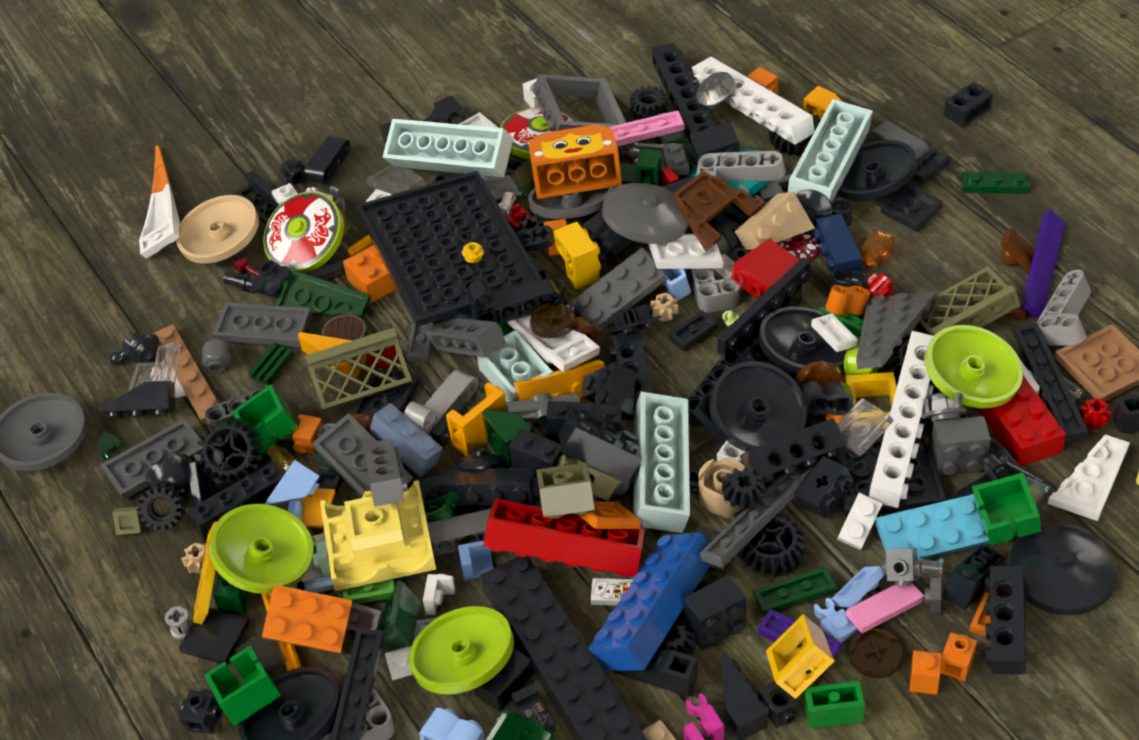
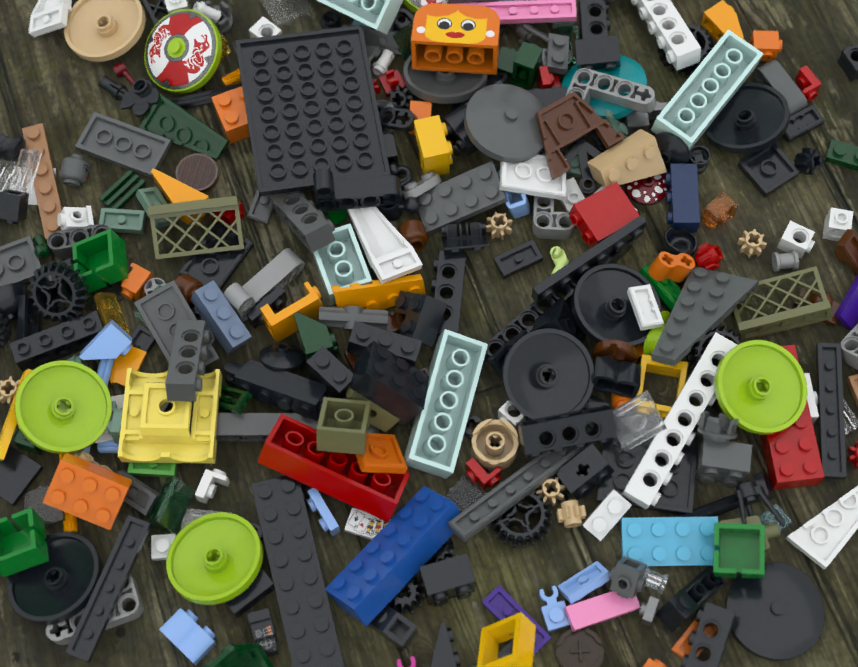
camera: 10 degrees right, 20 degrees up
medium blue panel [458,541,493,580] -> none
yellow plate [462,242,484,263] -> none
dark brown tile [530,304,576,339] -> none
black gear [722,466,766,511] -> none
dark green plate [753,566,836,617] -> none
none -> dark green arm [33,235,50,258]
none -> white brick [57,205,94,231]
none -> sand green plate [99,208,146,234]
none -> sand green plate [136,186,176,228]
none -> light blue plate [306,488,340,537]
none -> light grey plate [402,171,442,200]
none -> red bracket [465,457,502,490]
none -> tan gear [536,477,565,506]
none -> tan gear [556,500,587,528]
none -> tan gear [737,229,767,258]
none -> orange brick [749,30,782,62]
none -> light grey bush [771,250,799,272]
none -> white brick [777,221,815,259]
none -> black gear [794,148,822,175]
none -> red bracket [795,65,821,102]
none -> white brick [822,207,853,242]

